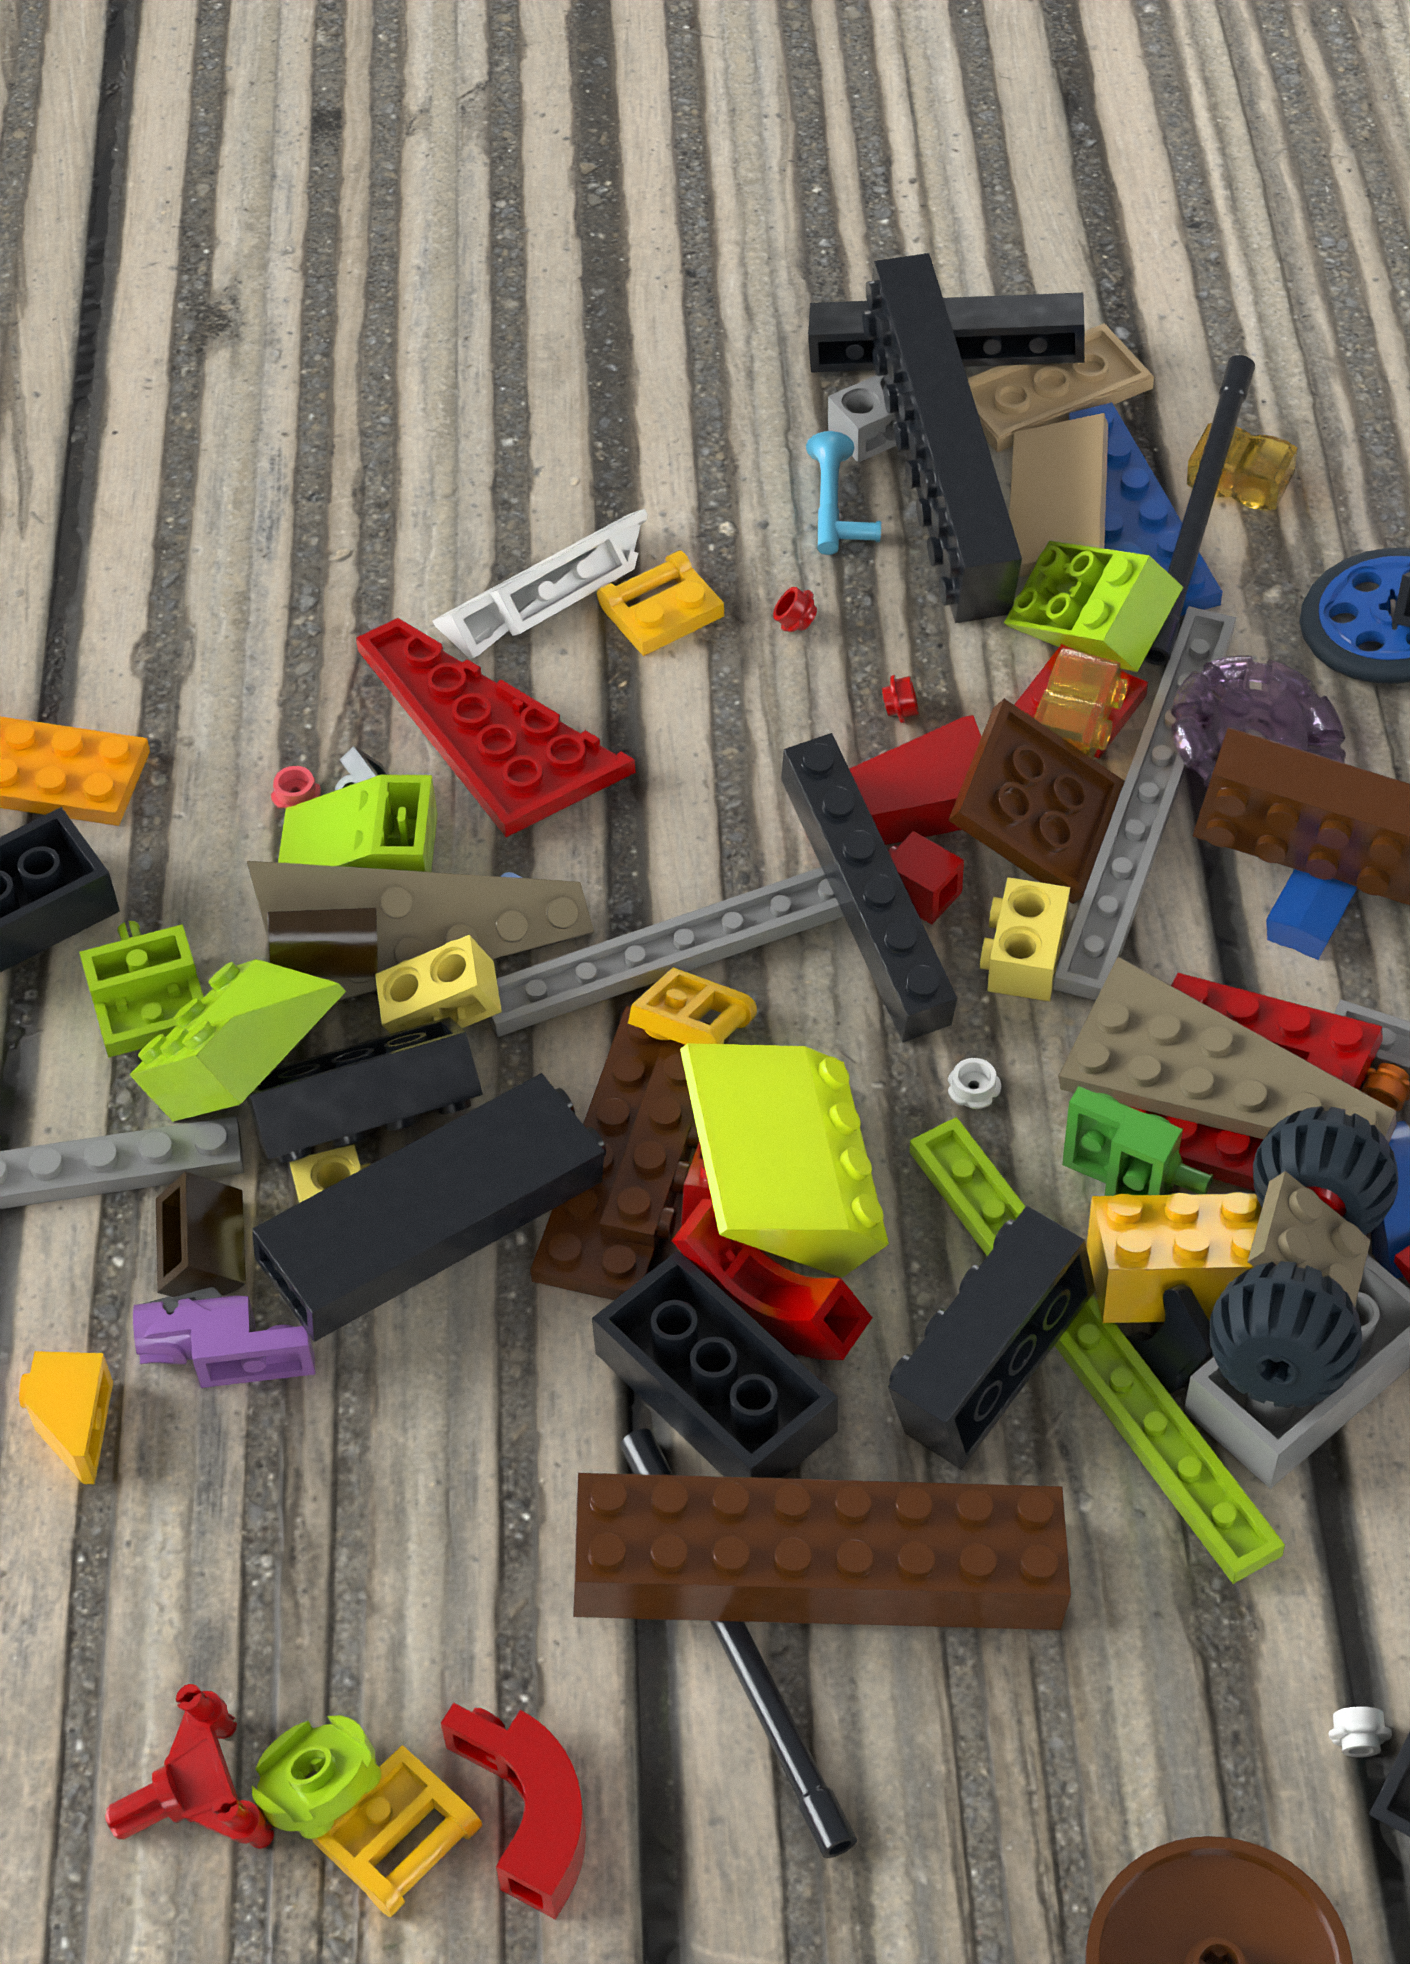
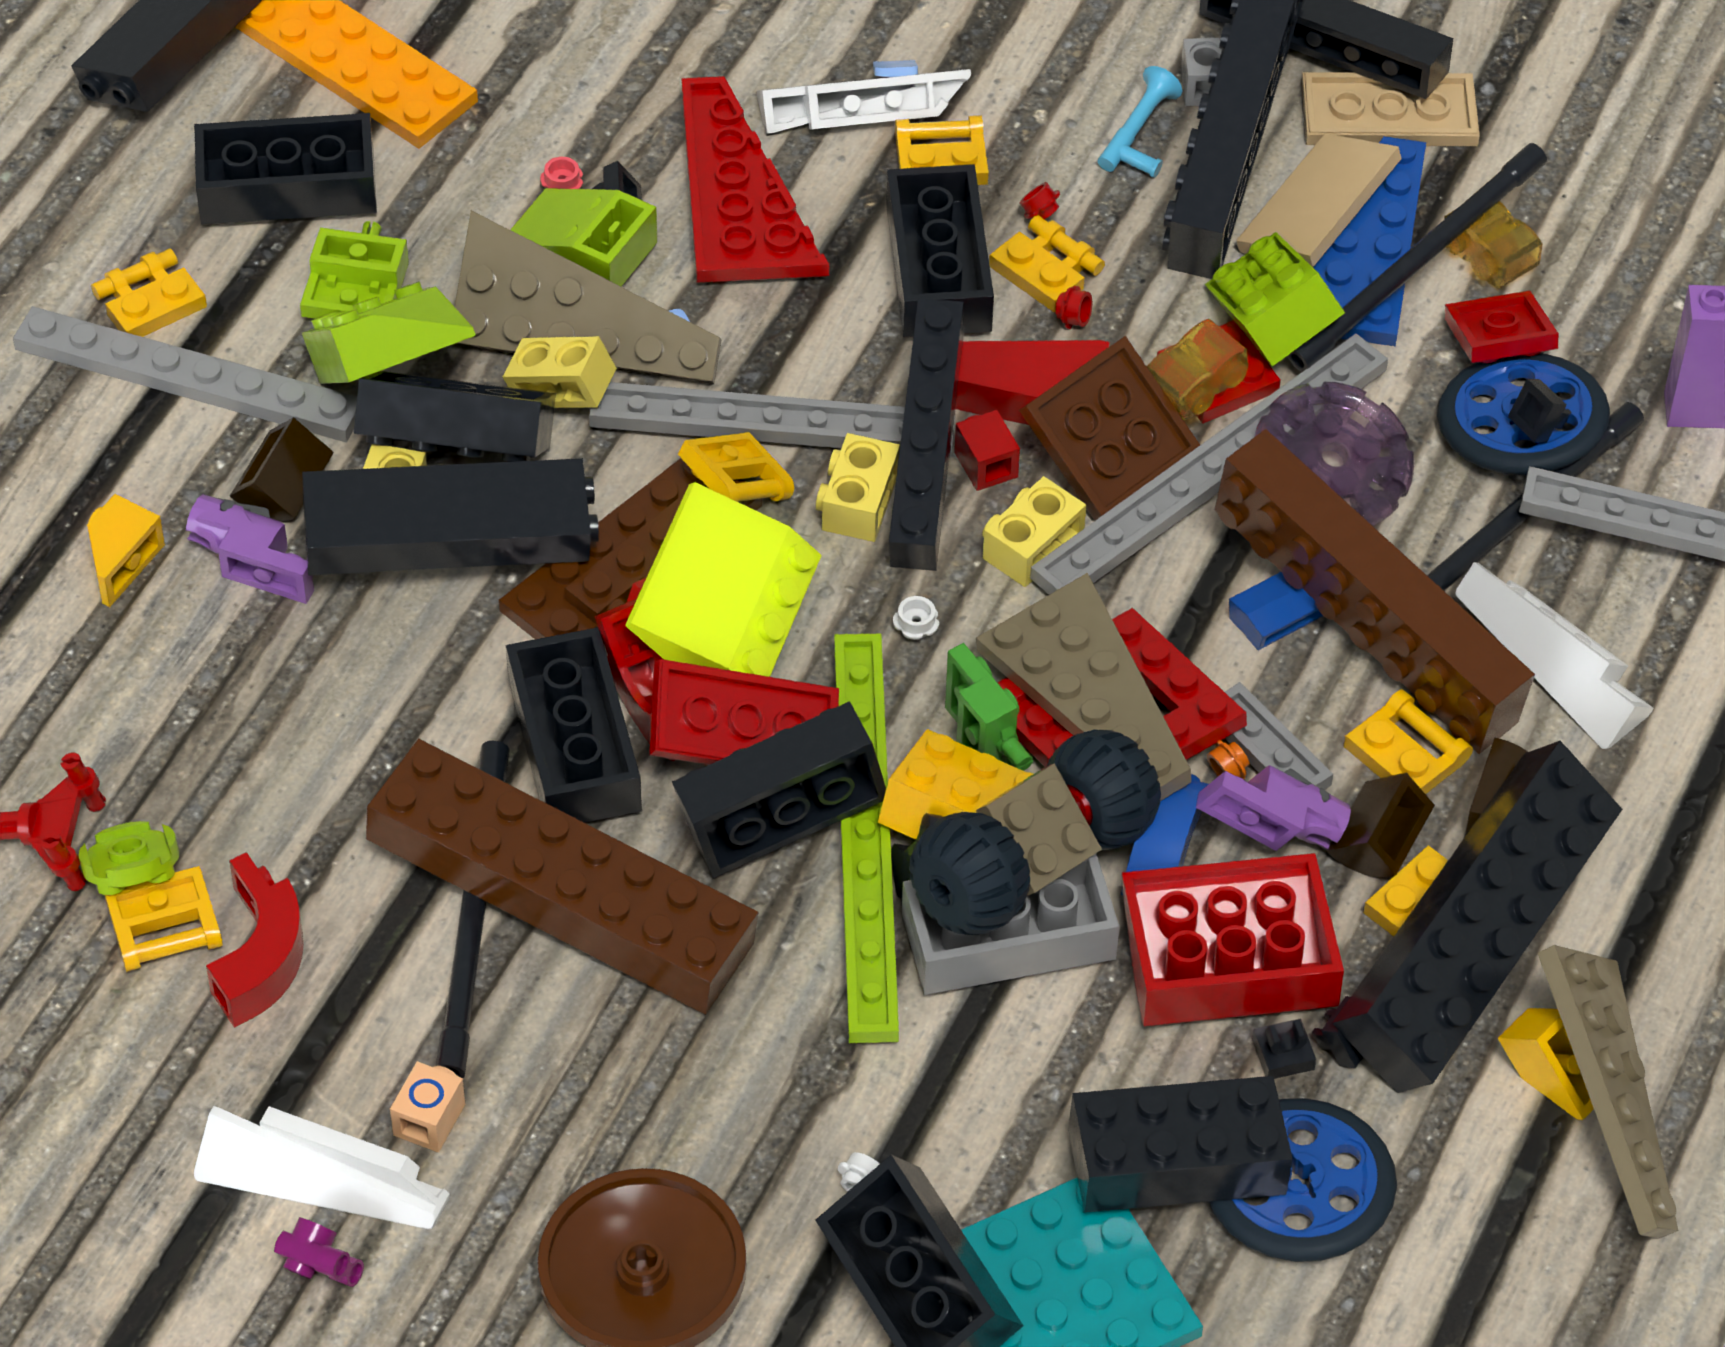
camera: 25 degrees right, 0 degrees up
dark brown brick [267,908,378,979] -> none
none -> light nougat brick [390,1061,465,1153]
none -> red tile [650,659,839,765]
none -> light yellow brick [816,433,900,542]
none -> light blue piece [873,60,918,77]
none -> black brick [886,164,994,337]
none -> yellow plate [989,215,1105,312]
none -> red plate [1445,290,1559,363]

